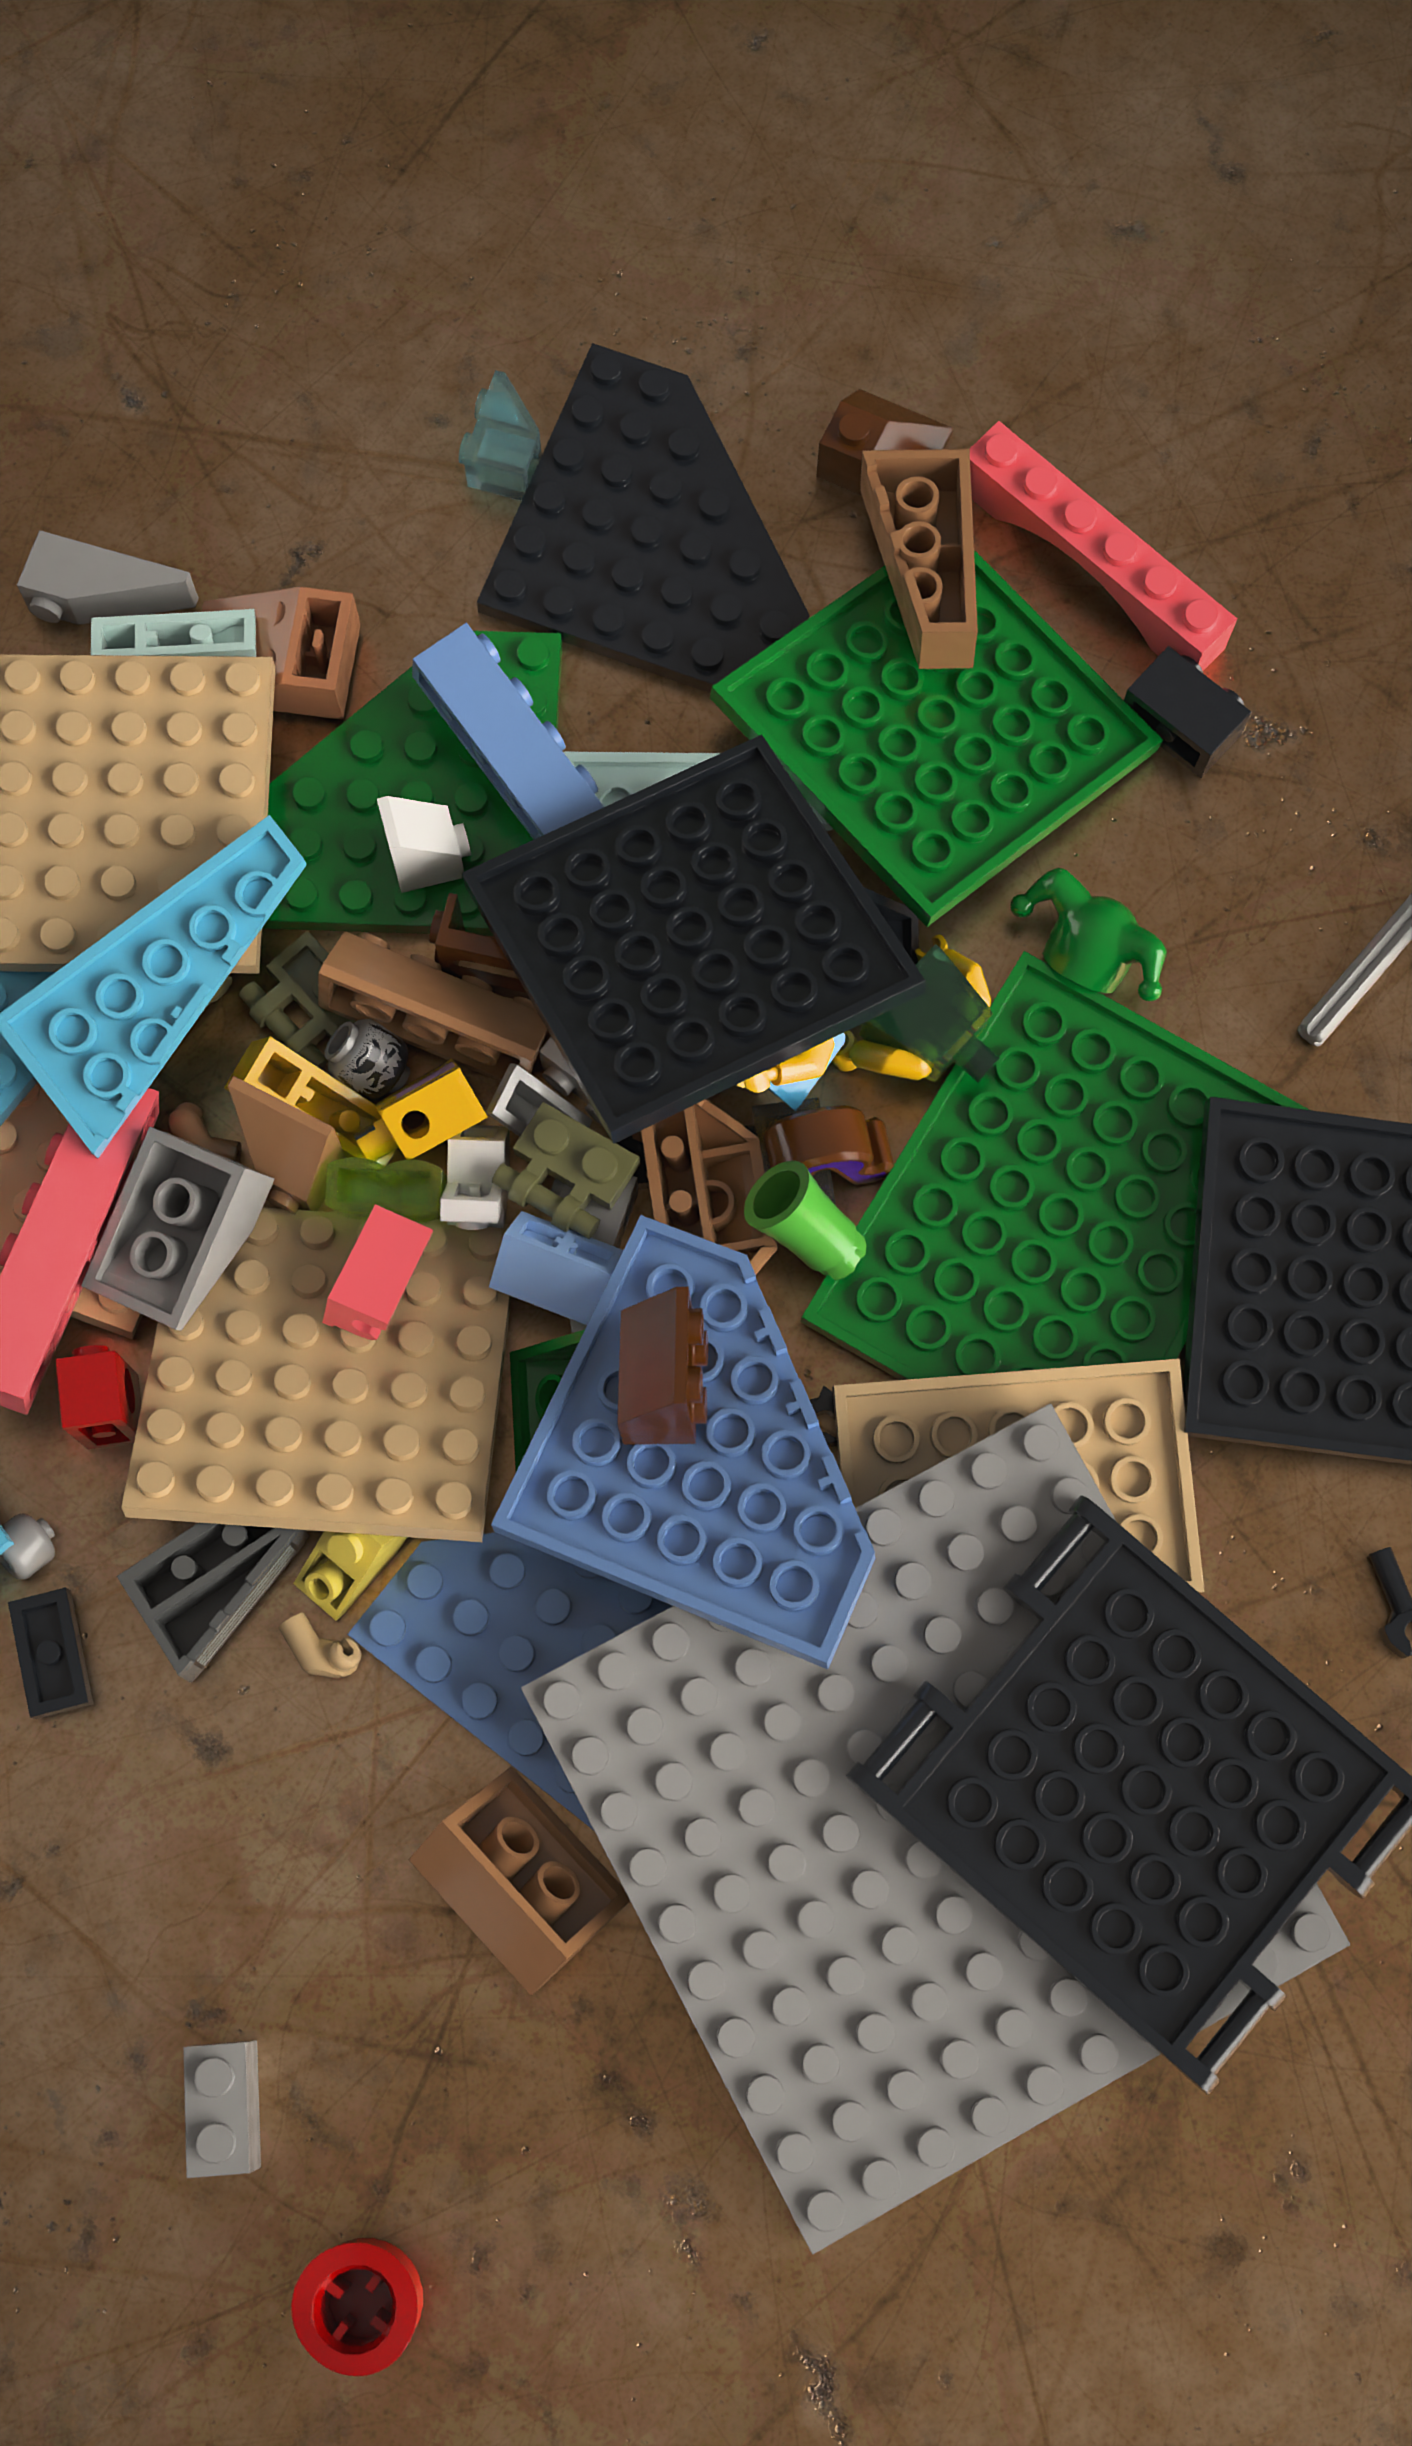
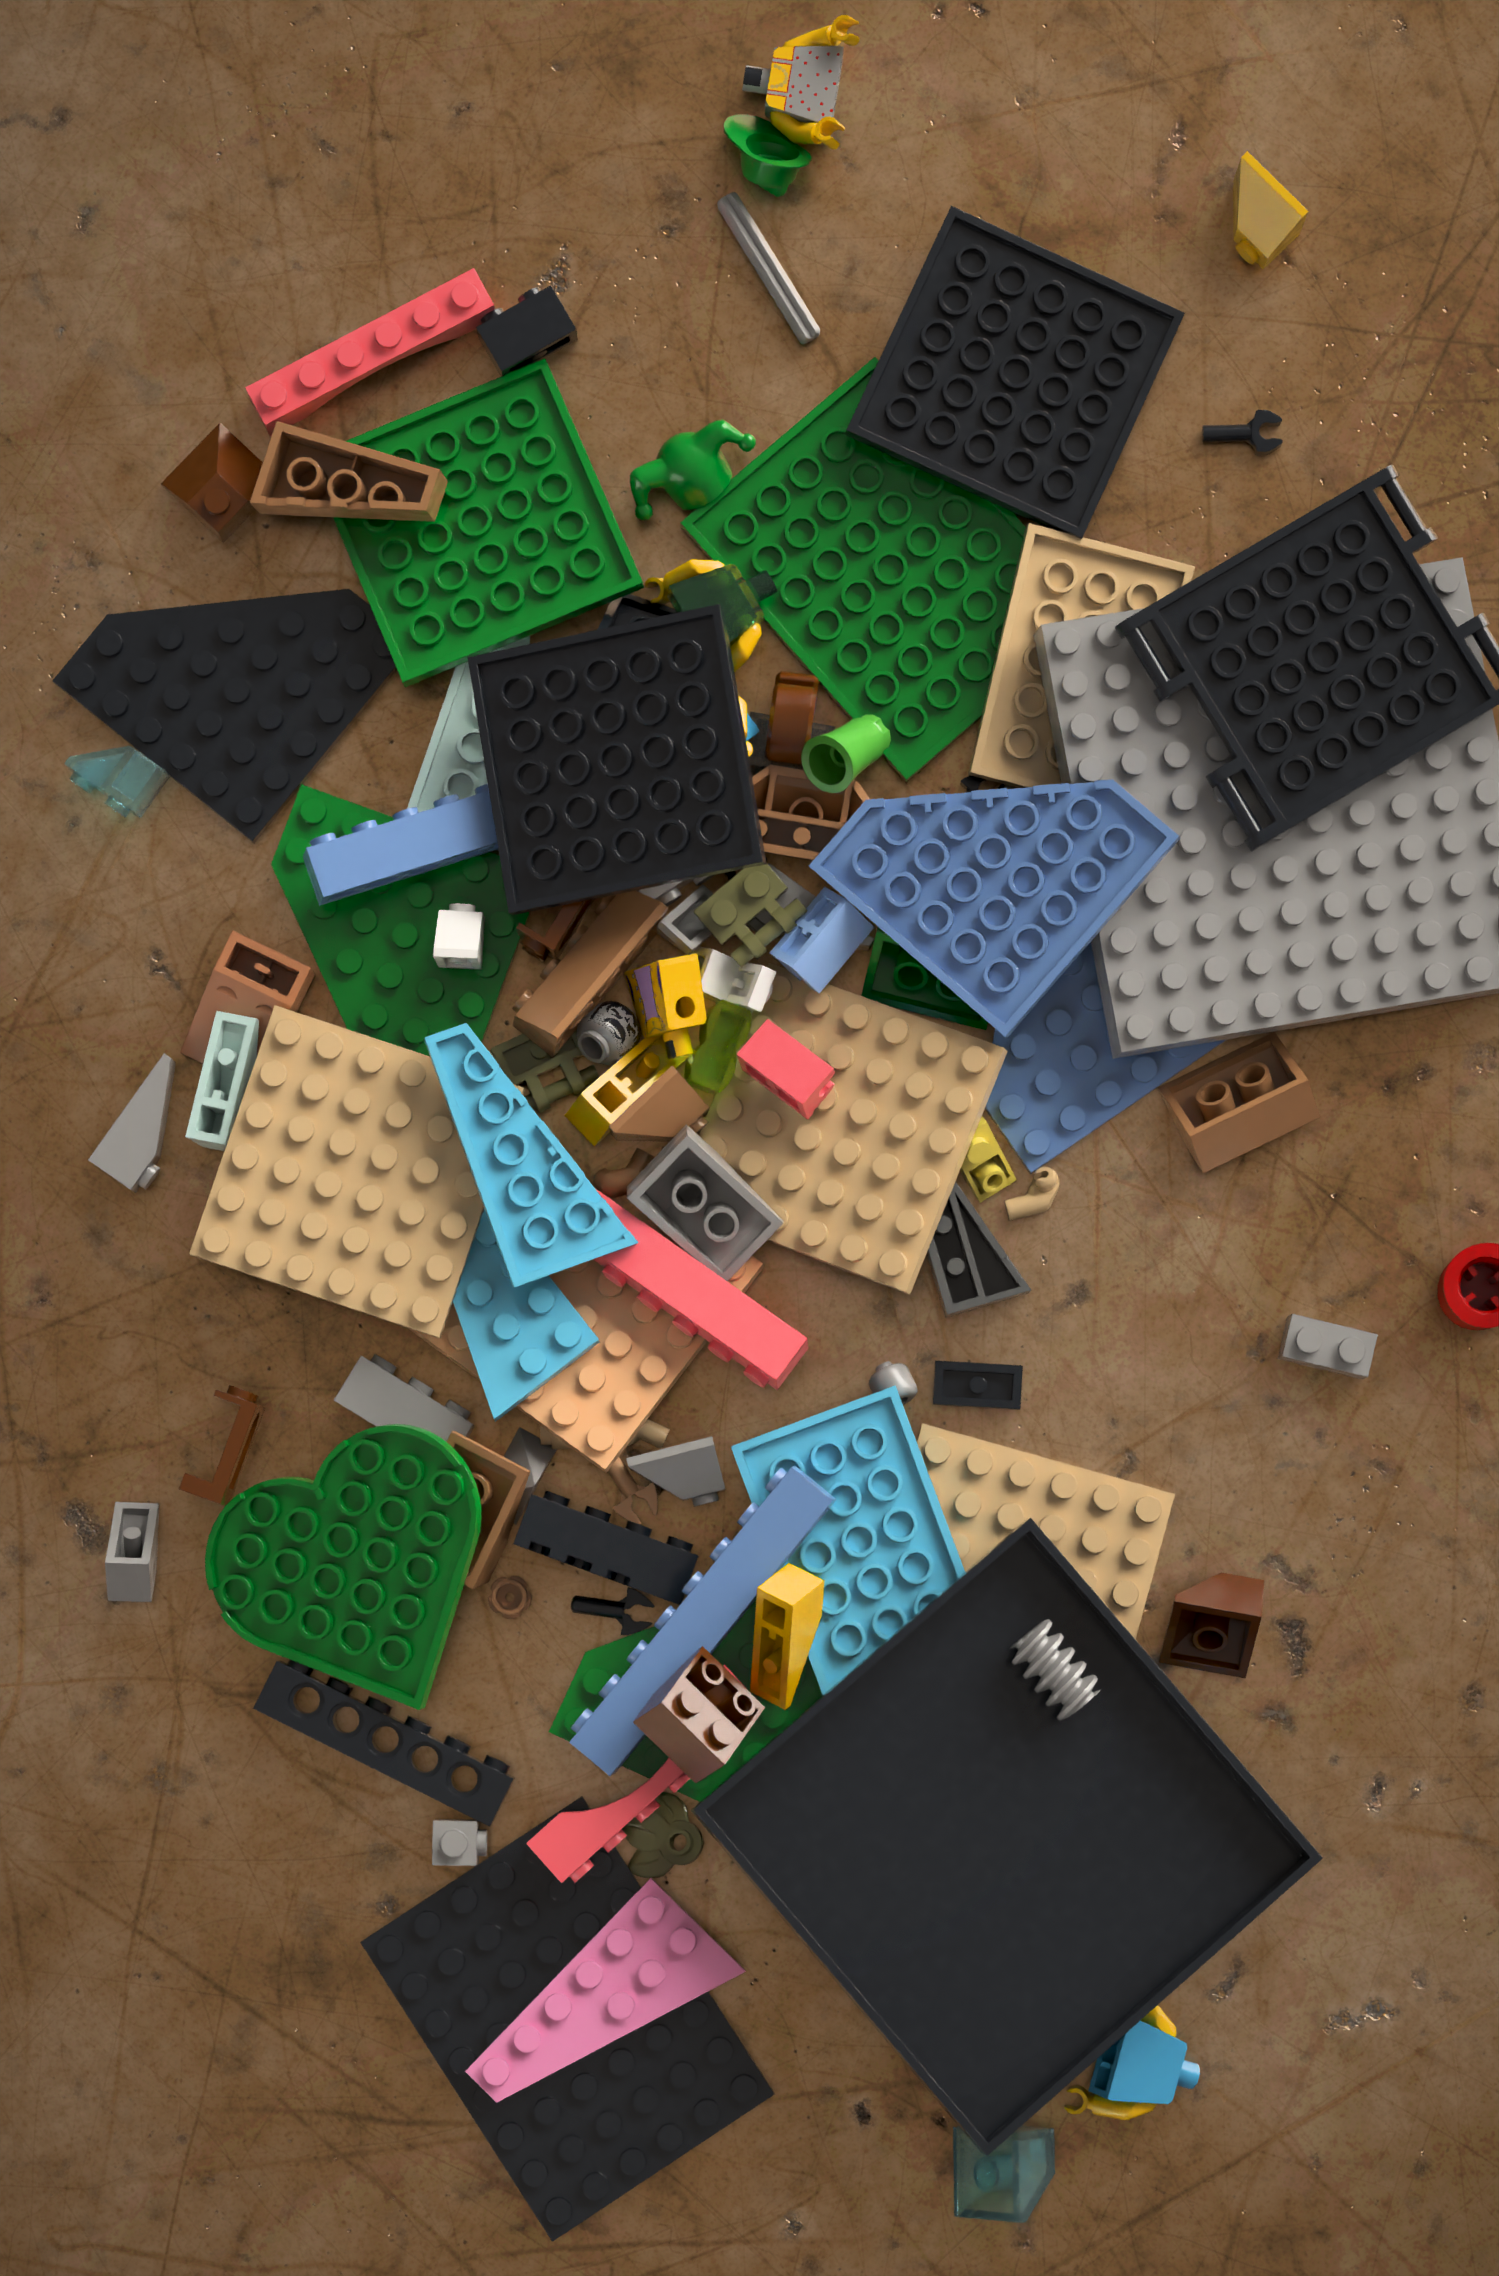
camera: 70 degrees left, 10 degrees up
red brick [56,1345,141,1450] -> none
reddish brown slope [617,1287,708,1444] -> none

